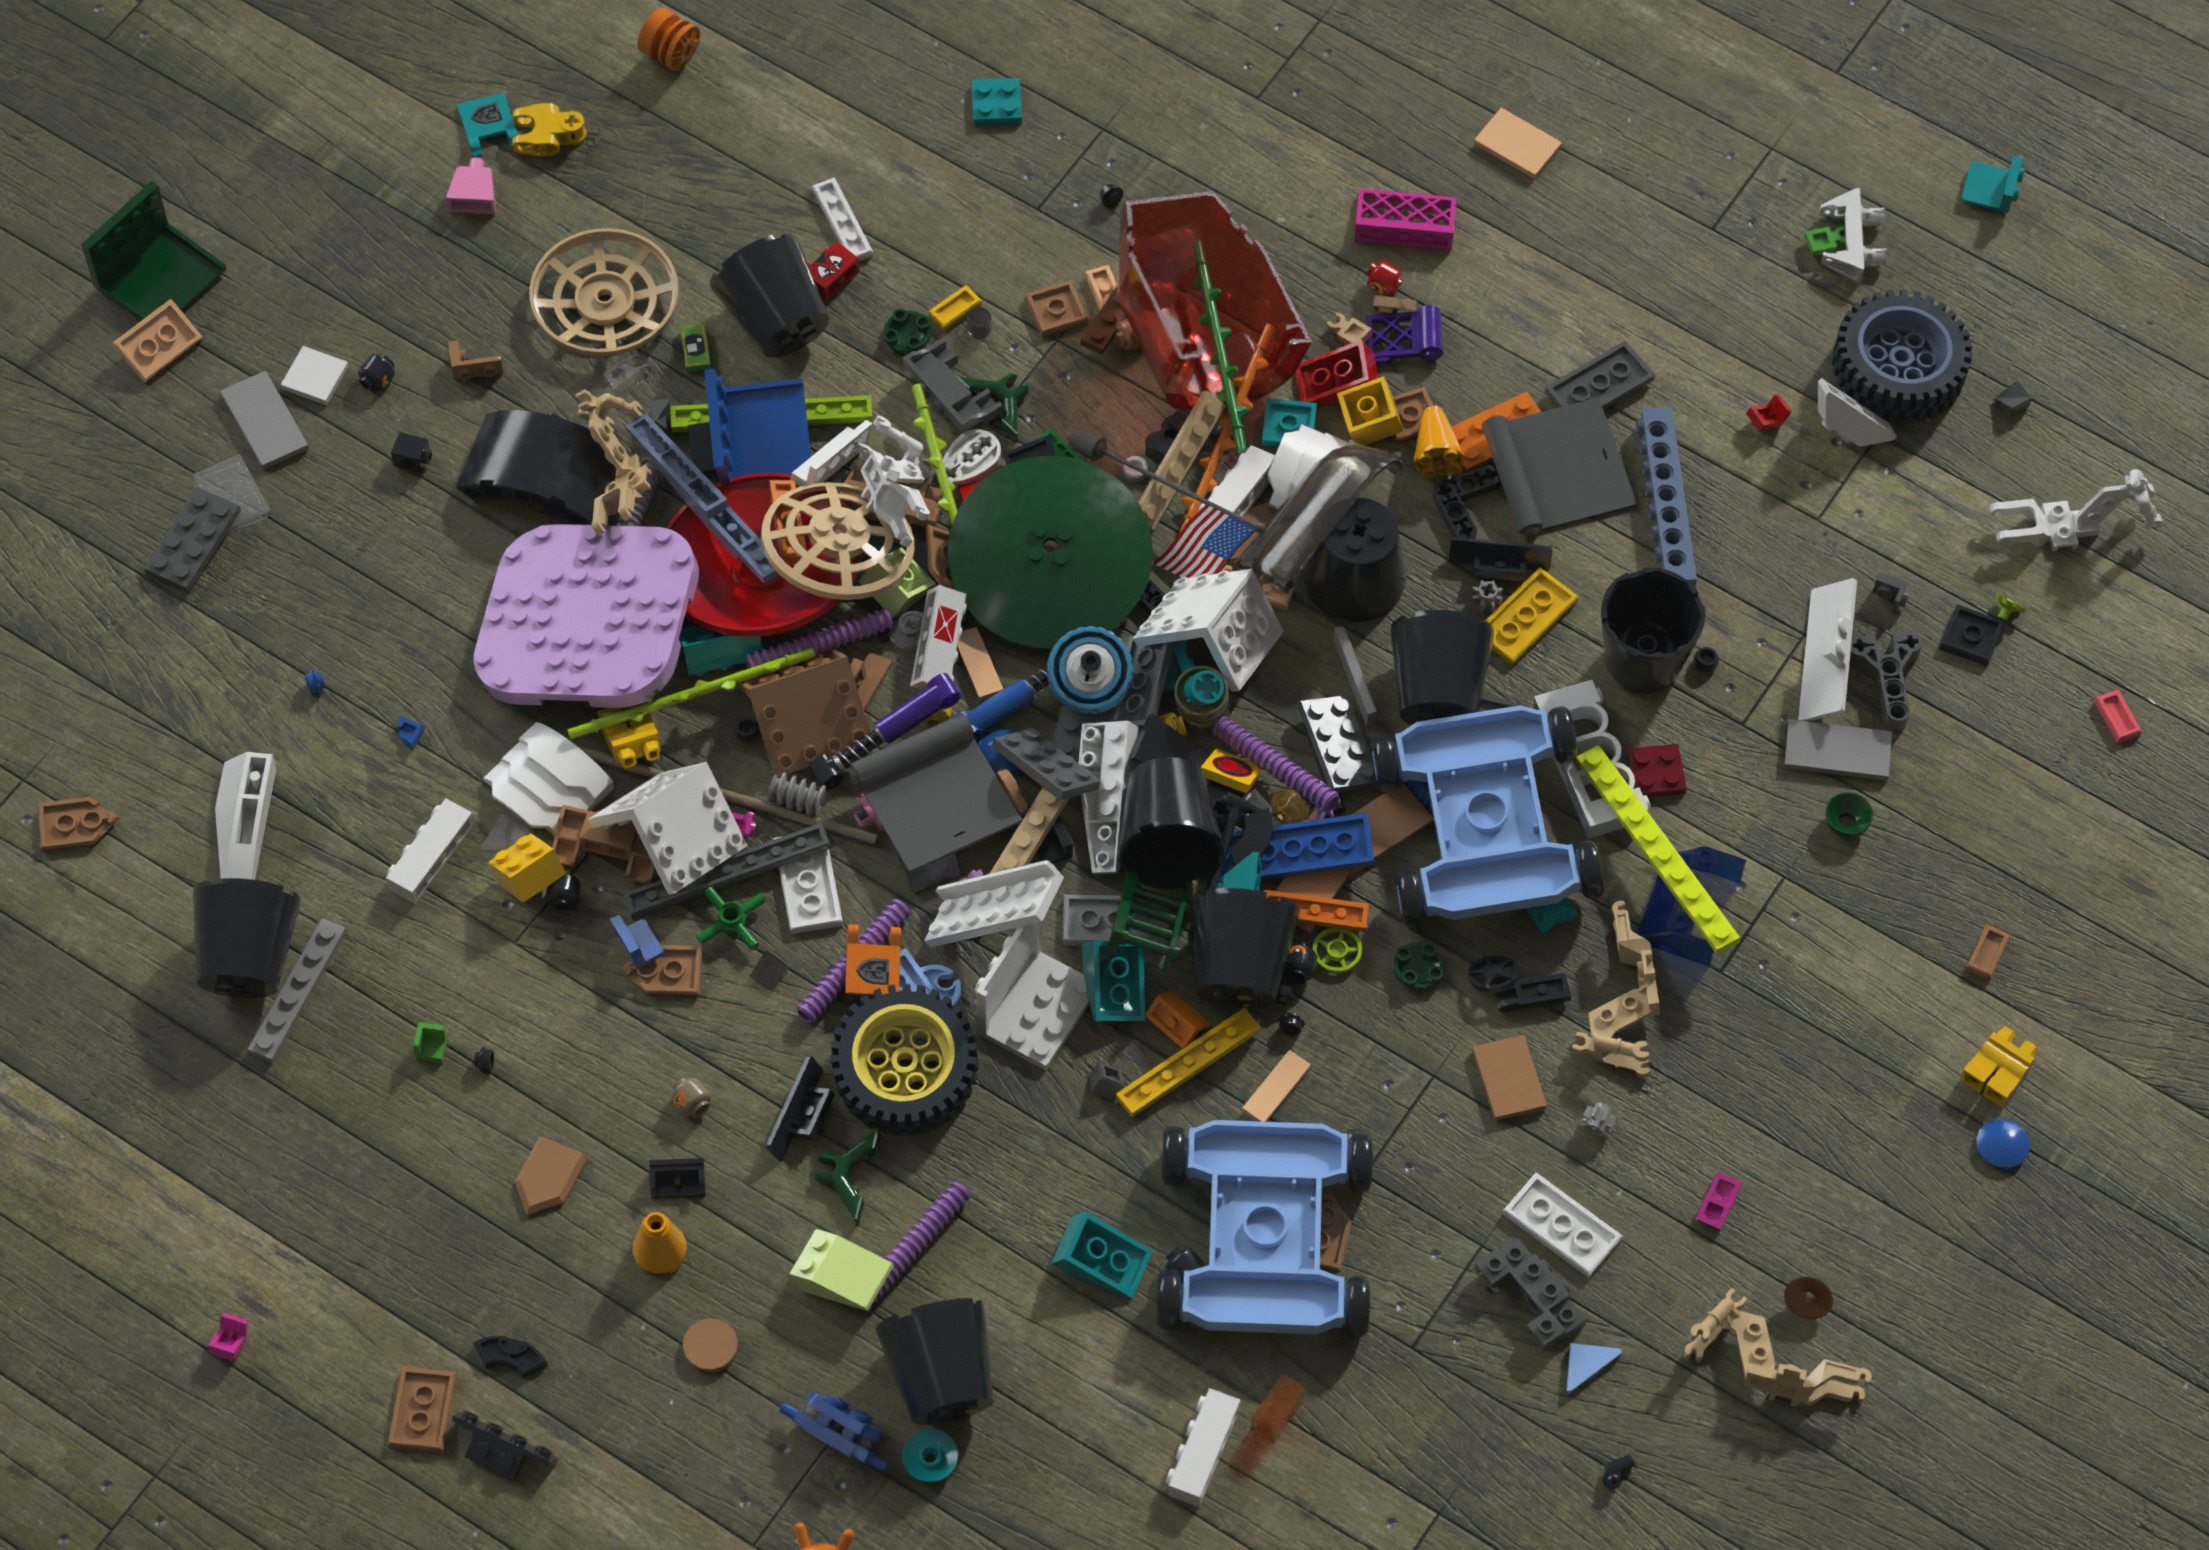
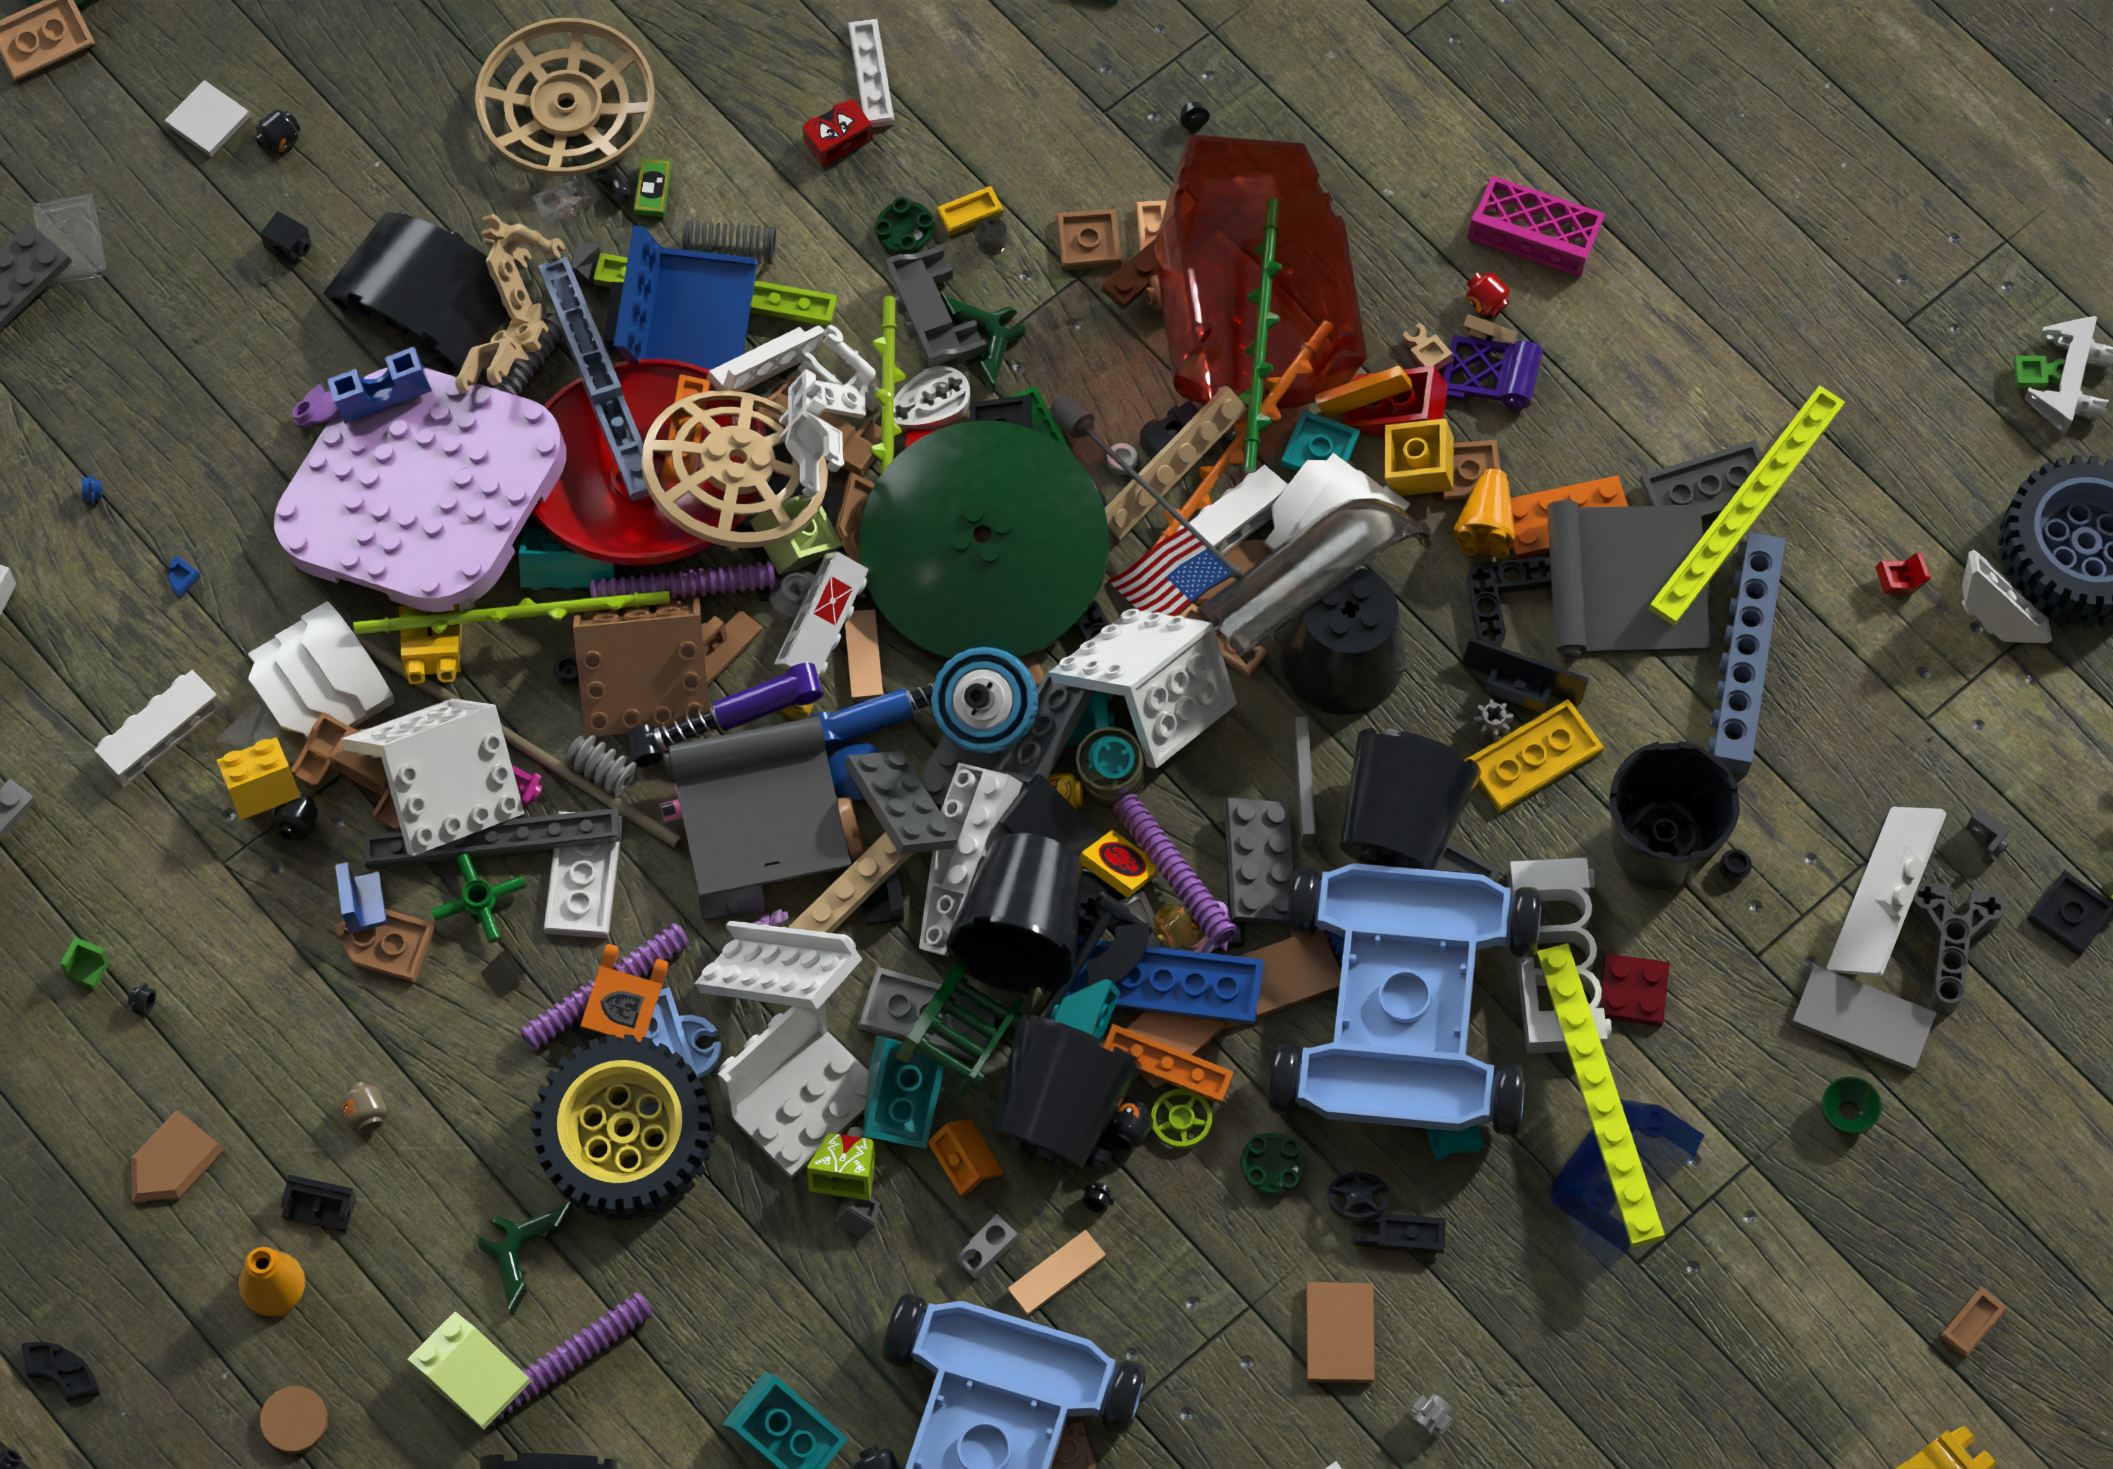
camera: 15 degrees right, 5 degrees up
light grey tile [220,371,309,470] -> none
medium nougat bracket [448,340,503,380] -> none
black cone [710,233,829,358] -> none
black bracket [766,1056,835,1160] -> none
yellow plate [1116,1007,1261,1118] -> none
light nougat tile [1474,108,1562,179] -> none
tan piece [1572,901,1660,1078] -> none
none -> medium lavender plate [292,384,339,428]
none -> blue arch [327,347,432,424]
none -> black arm [596,168,632,204]
none -> dark grey piece [682,220,776,265]
none -> lime torso [807,1127,875,1201]
none -> light grey leg [956,1214,1020,1279]
none -> light orange tile [1315,366,1412,418]
none -> neon yellow plate [1648,385,1845,627]

